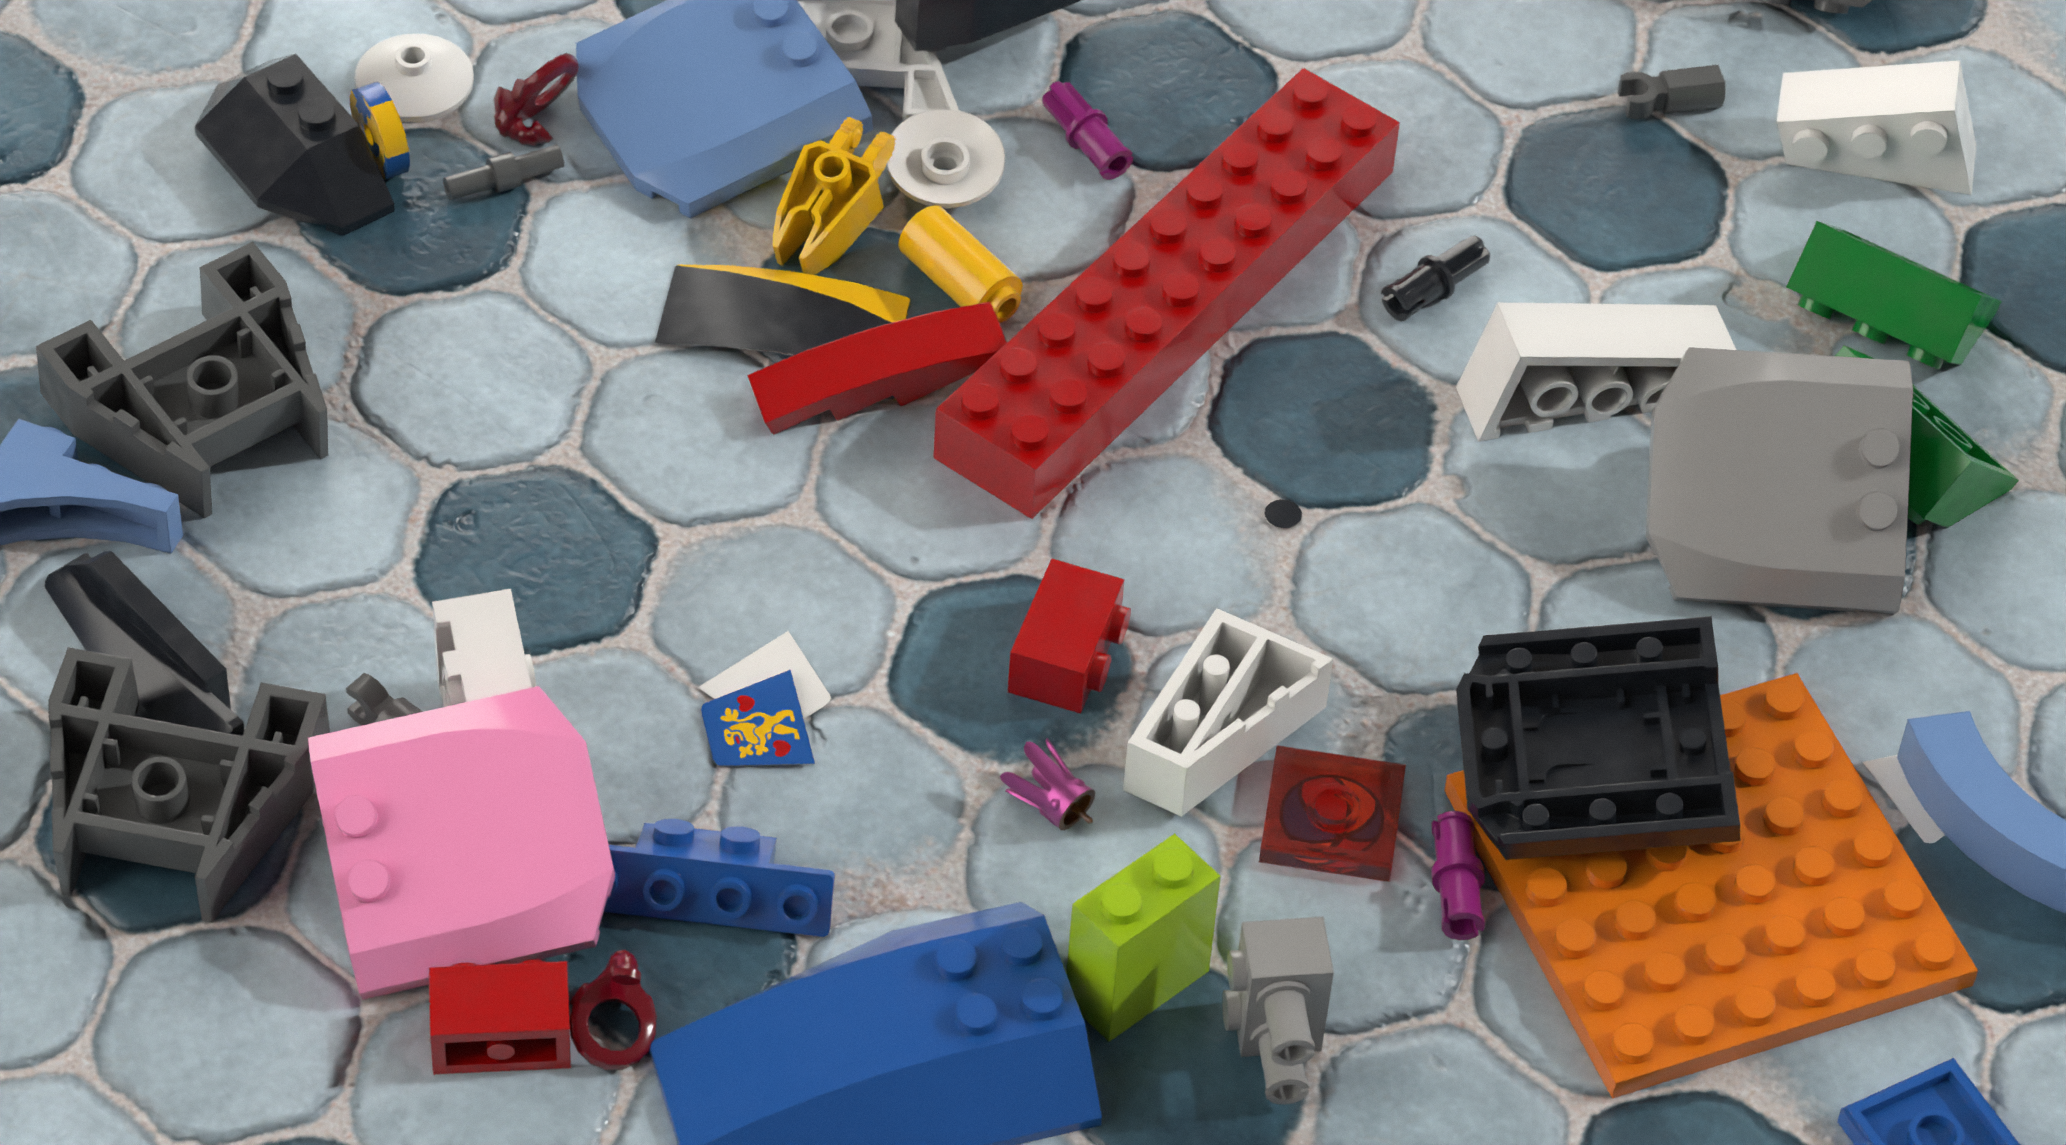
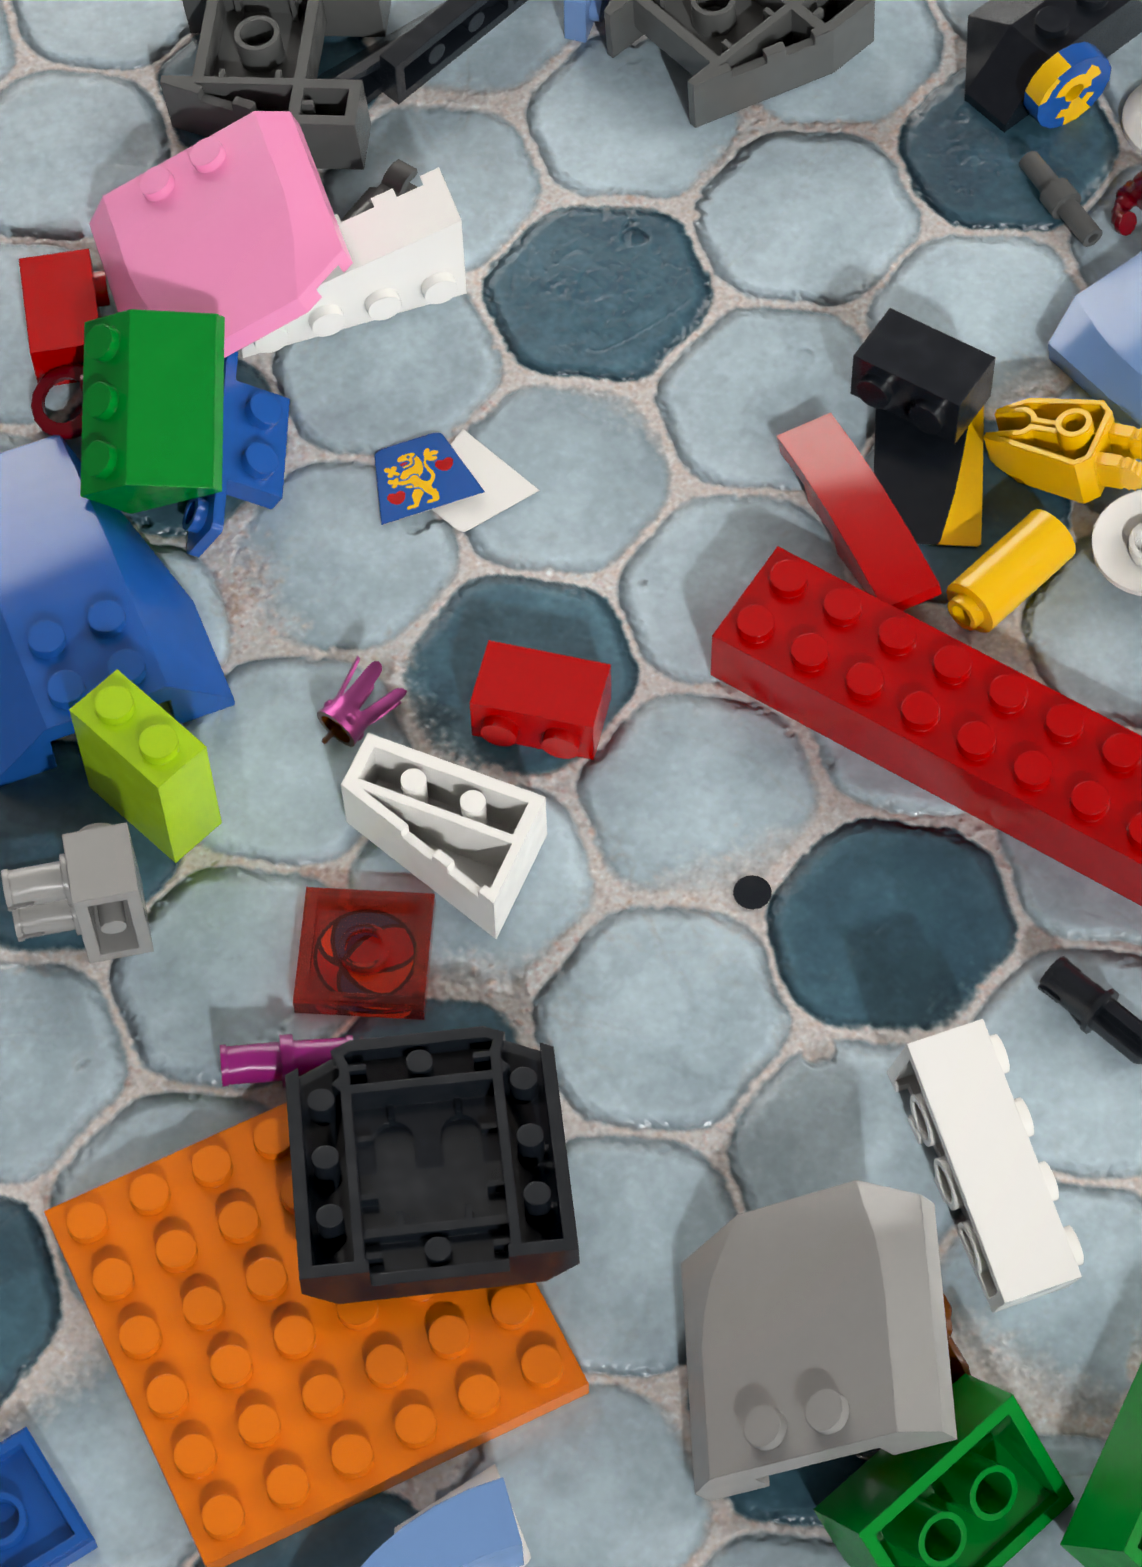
camera: 90 degrees right, 10 degrees up
none -> green slope [80,309,225,514]
none -> black brick [850,308,996,444]

